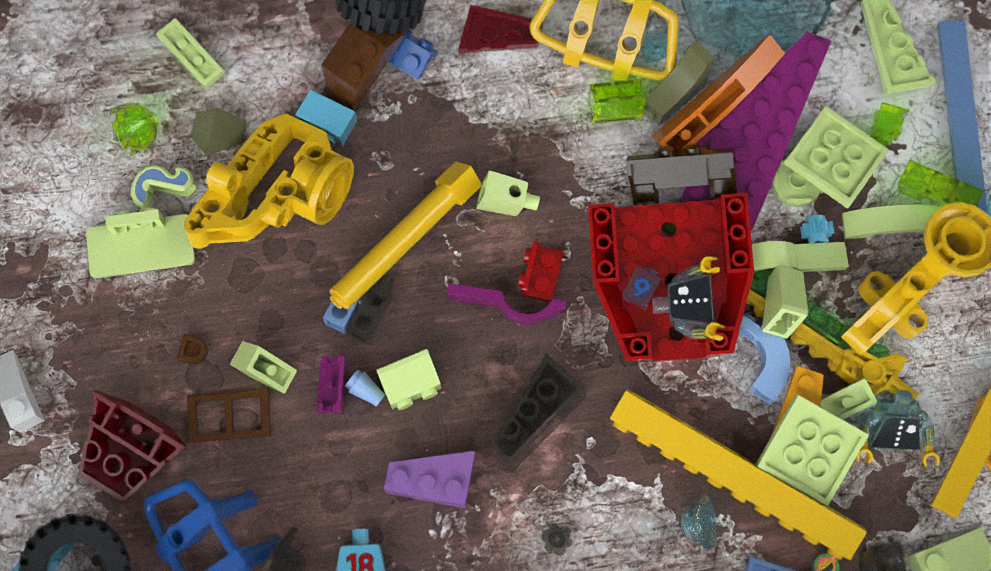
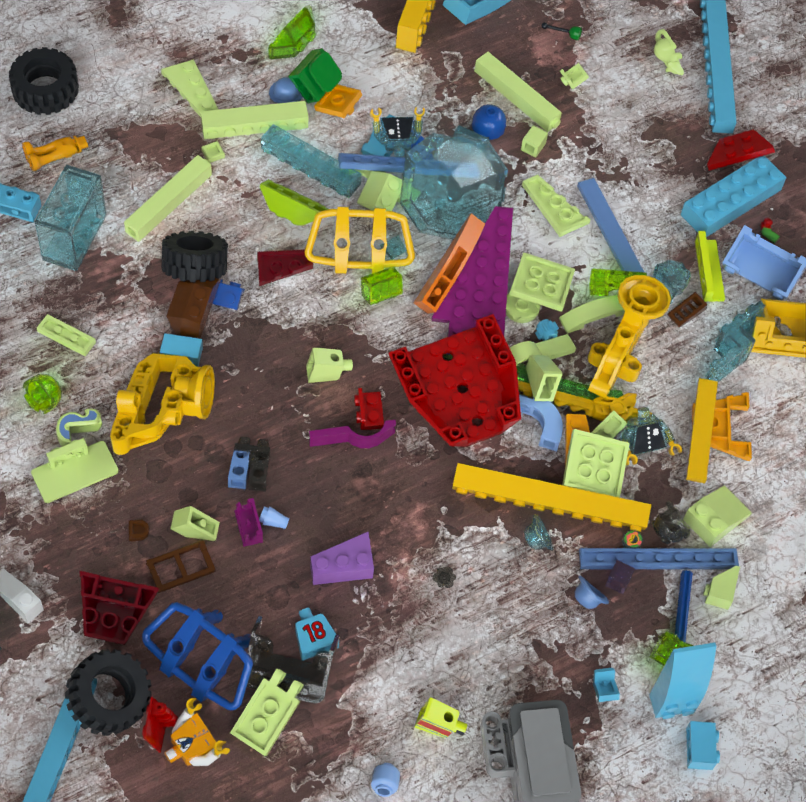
camera: 25 degrees left, 15 degrees down
olive slope [191,107,247,156] -> none
yellow brick [329,161,482,309] -> none
yellowish green slope [377,349,441,410] -> none
clear smoke wedge [490,353,586,473] -> none
clear purple brick [622,266,661,311] -> none
bracket [626,144,738,205] -> none
olive arch [642,40,714,125] -> none
torso [652,256,724,341] -> none
clear neon green window [870,102,910,146] -> none

